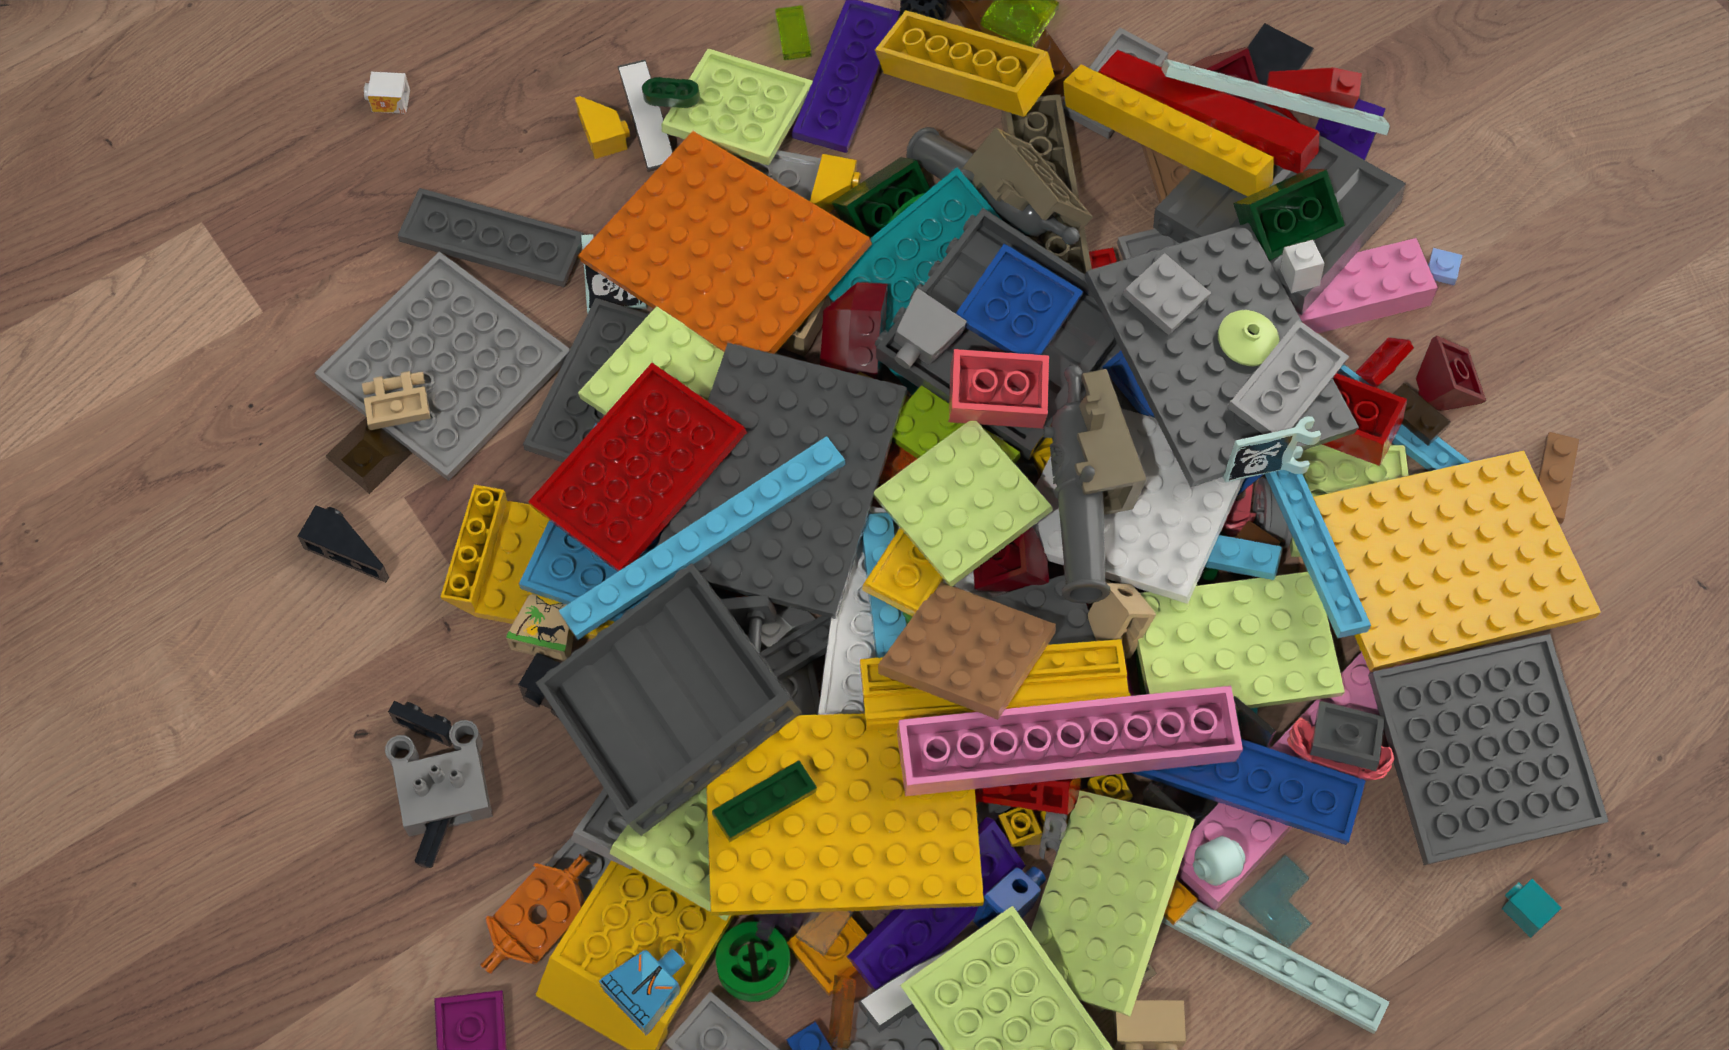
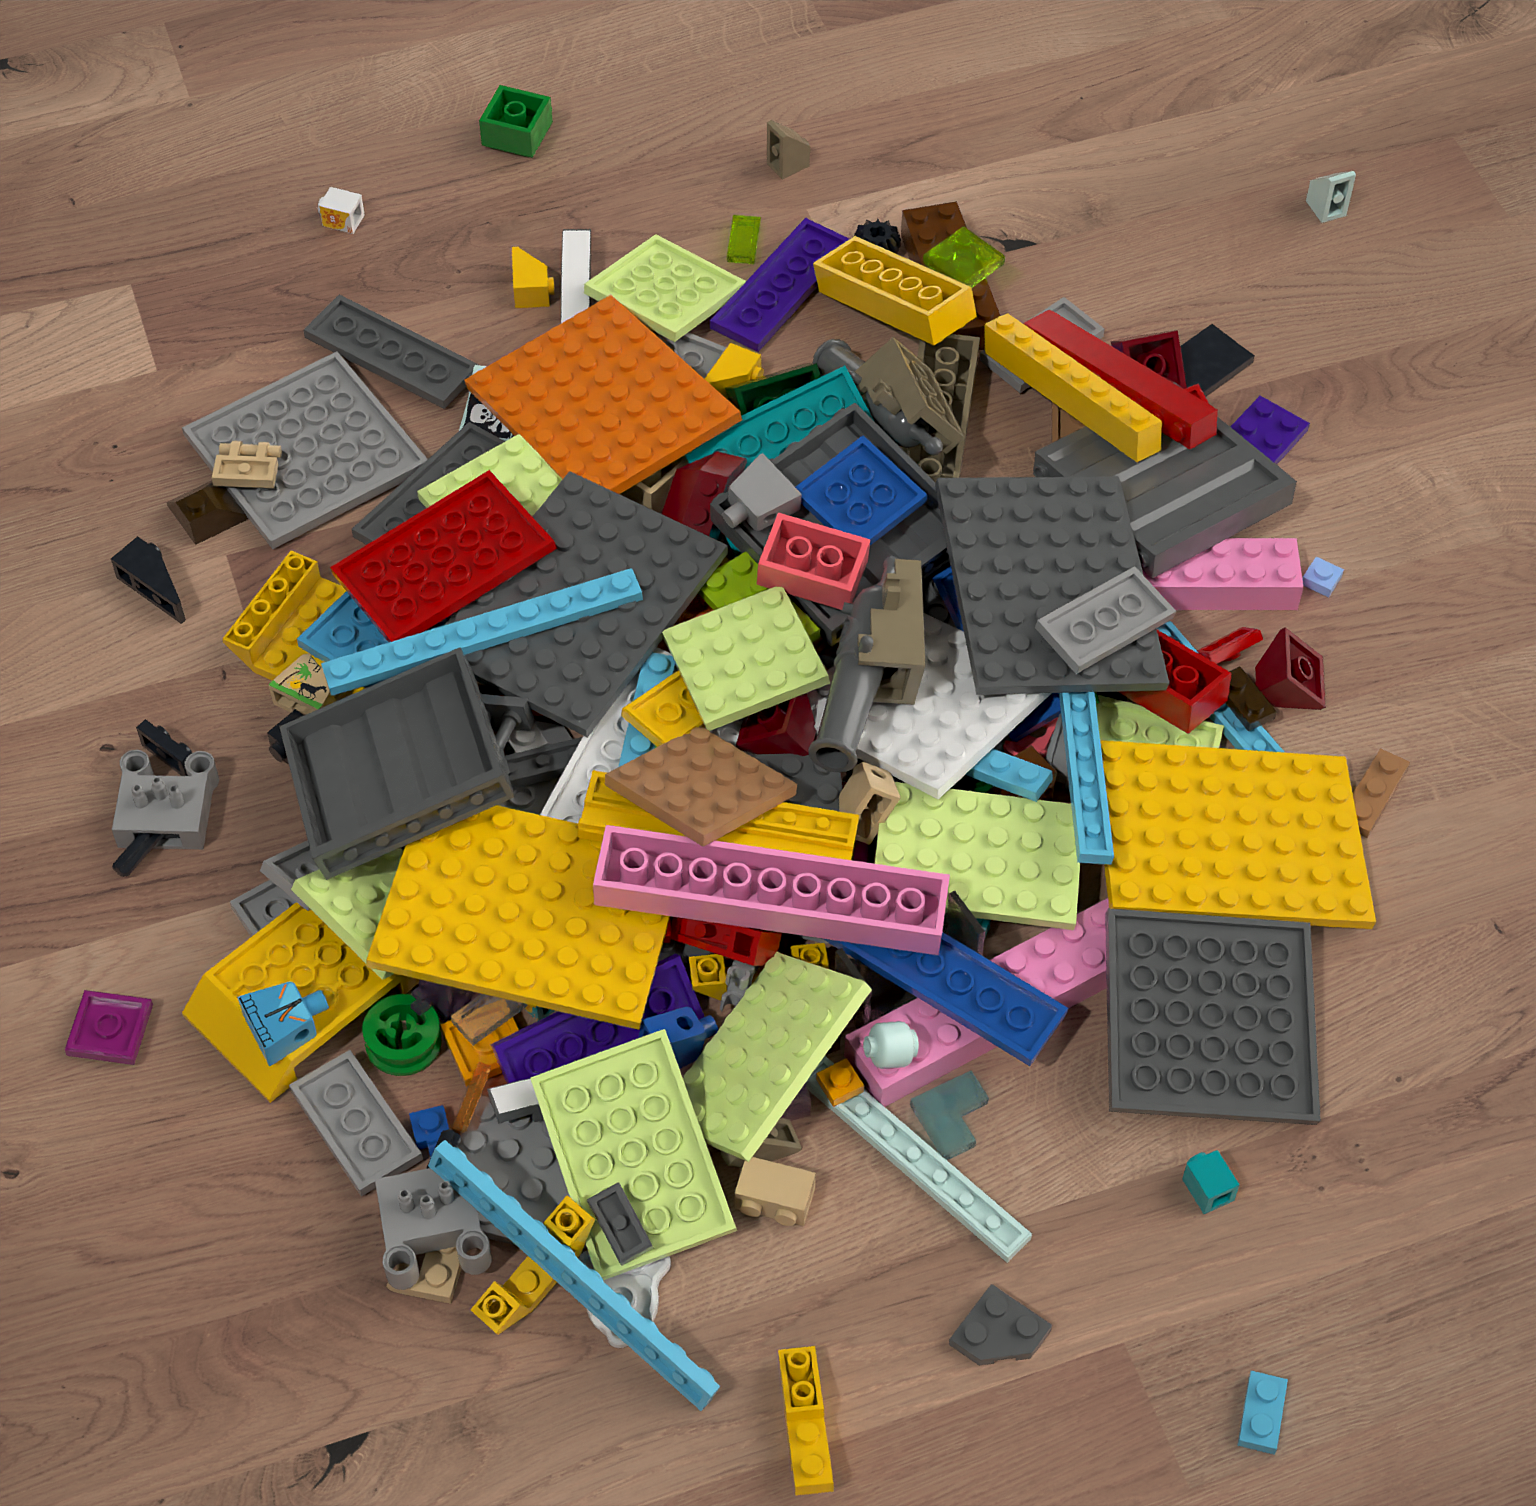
camera: 15 degrees right, 10 degrees down
orange plate [480,854,591,974] -> none
dark green plate [642,77,700,108] -> none
dark green plate [712,760,817,842] -> none
light grey plate [1123,253,1211,335] -> none
light aqua tile [1161,59,1390,135] -> none
yellowish green dish [1218,310,1279,366] -> none
flag [1223,416,1321,483] -> none
dark green slope [1233,168,1345,261] -> none
red slope [1267,67,1362,109] -> none
white brick [1280,240,1324,293] -> none
coral piece [1287,718,1395,781] -> none
dark grey plate [1310,701,1385,771] -> none

